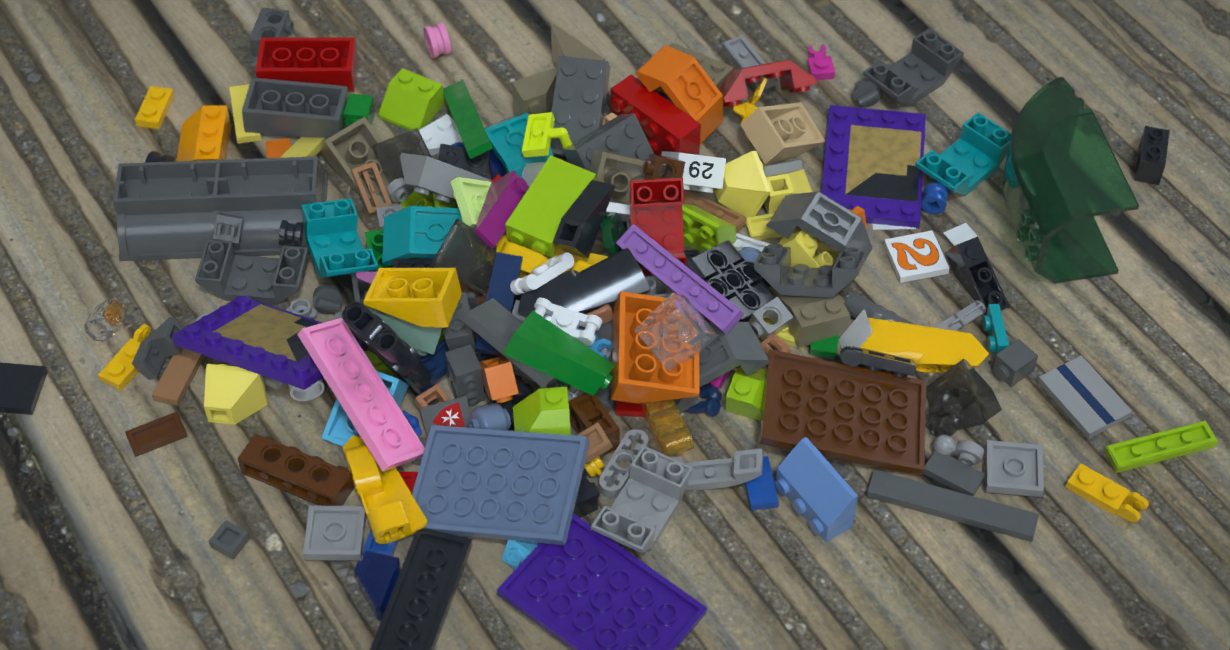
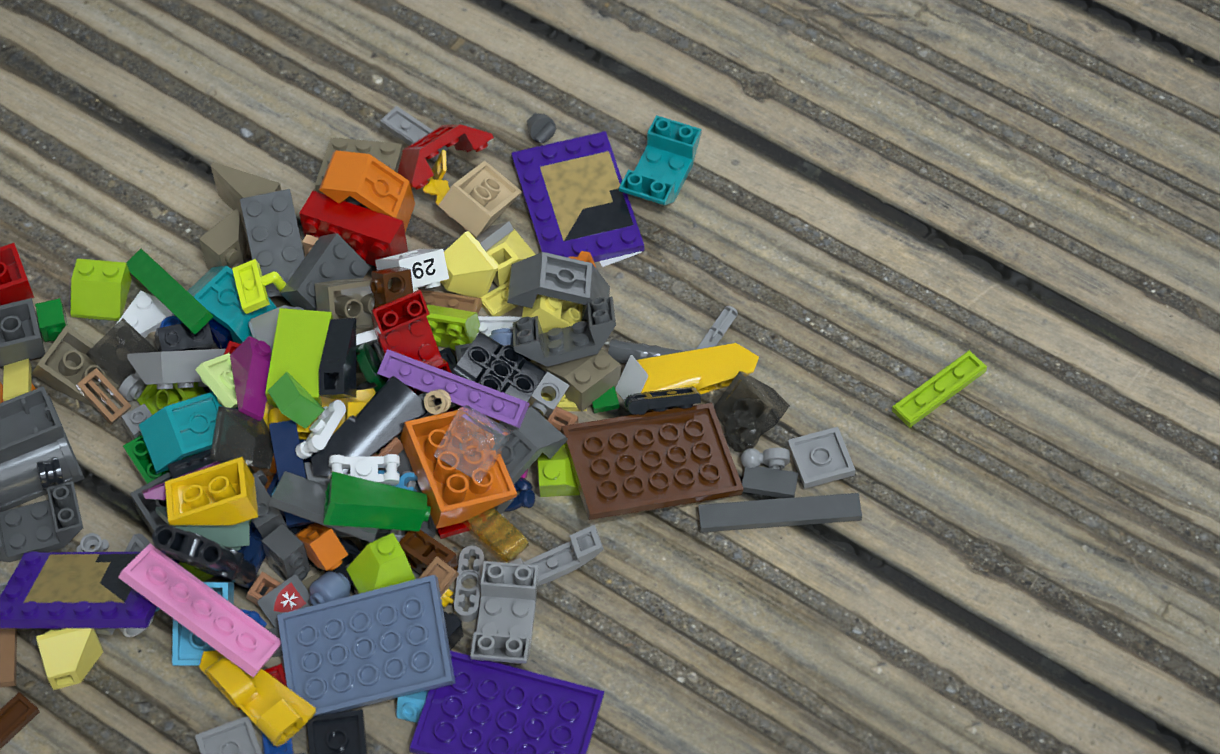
camera: 20 degrees left, 5 degrees up
reddish brown brick [238,433,354,506] -> none
teal slope [301,198,378,278] -> none
dark grey piece [313,282,343,314] -> none
bright pink wheel [423,22,451,59] -> none
blue tile [745,456,779,511] -> none
medium blue slope [775,437,858,542] -> none
dark pink plate [807,45,835,80] -> none
dark grey slope [863,28,964,106] -> none
white tile [884,230,949,283] -> none
blue wheel [921,183,949,214] -> none
white sticker [944,223,979,246] -> none
black slope [945,236,1010,315] -> none
teal plate [982,304,1009,361] -> none
dark grey brick [992,339,1038,387] -> none
clear green windscreen [1003,77,1139,284] -> none
light grey tile [1038,355,1133,439] -> none
yellow hinge [1066,463,1149,523] -> none
black brick [1134,126,1170,185] -> none
none -> bright green slope [268,372,325,429]
none -> tan bush [424,389,451,415]

